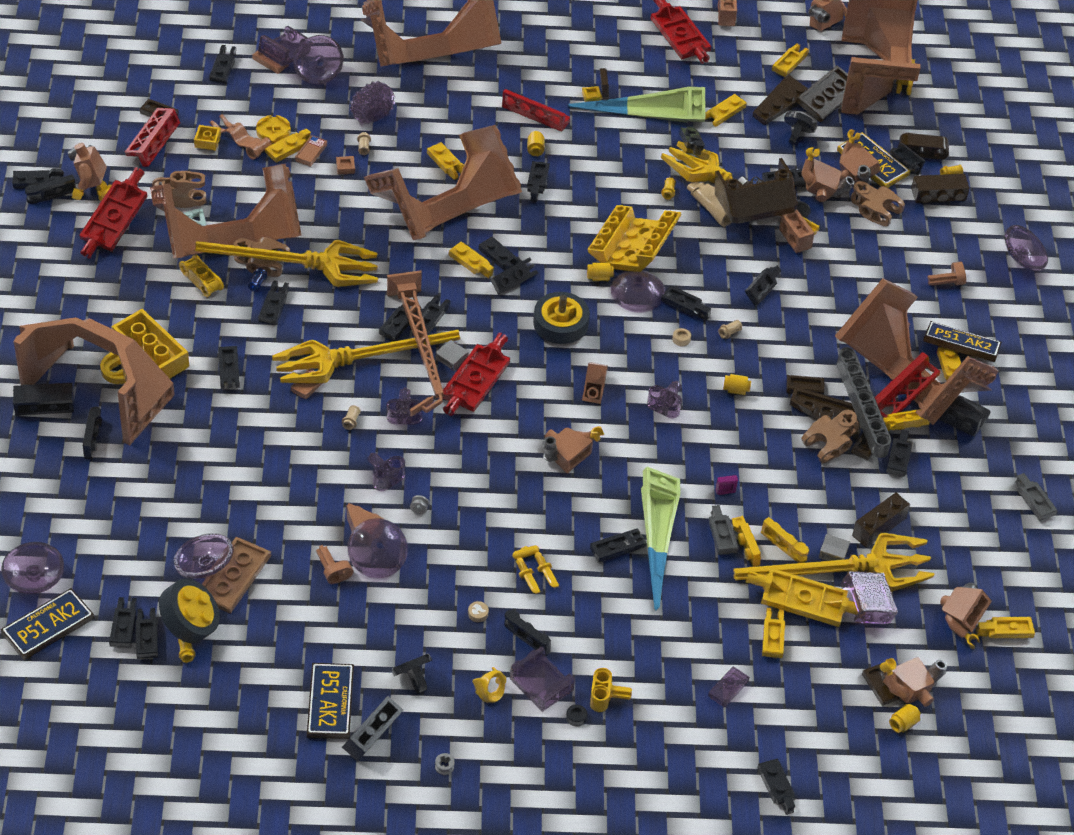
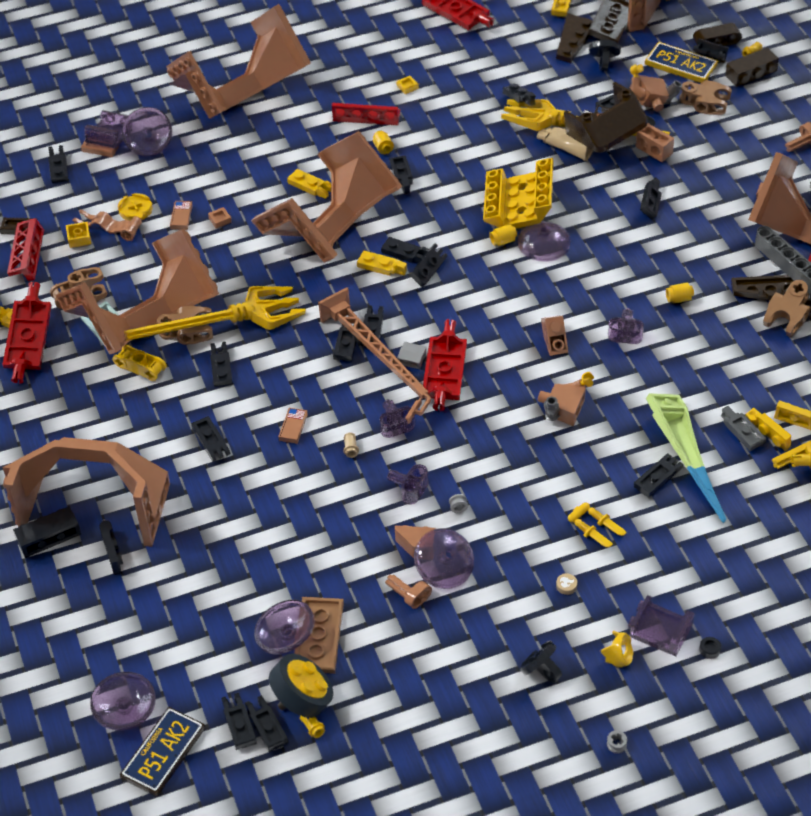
camera: 15 degrees left, 0 degrees up
yellow brick [100,309,189,384] -> none
clear blue pin [248,268,267,292] -> none
yellow hinge [265,129,311,163] -> none
yellow piece [272,330,460,383] -> none
tile [307,663,354,739] -> none
black brick [342,696,403,762] -> none
clear purple gear [350,81,396,124] -> none
tan pin [357,132,371,155] -> none
black hinge [504,609,551,657] -> none
wheel [533,292,590,344] -> none
yellowish green plate [568,87,706,123] -> none
yellow beam [590,668,632,712] -> none
dark brown tile [600,68,609,100] -> none
yellow pin [661,178,676,200] -> none
black hinge [661,285,711,320] -> none
tan tile [672,328,691,346] -> none
yellow hinge [705,94,747,127] -> none
magenta tile [715,475,738,495] -> none
tan pin [718,320,742,339] -> none
dark brown tile [786,375,825,395] -> none
nougat torso [839,129,881,184] -> none

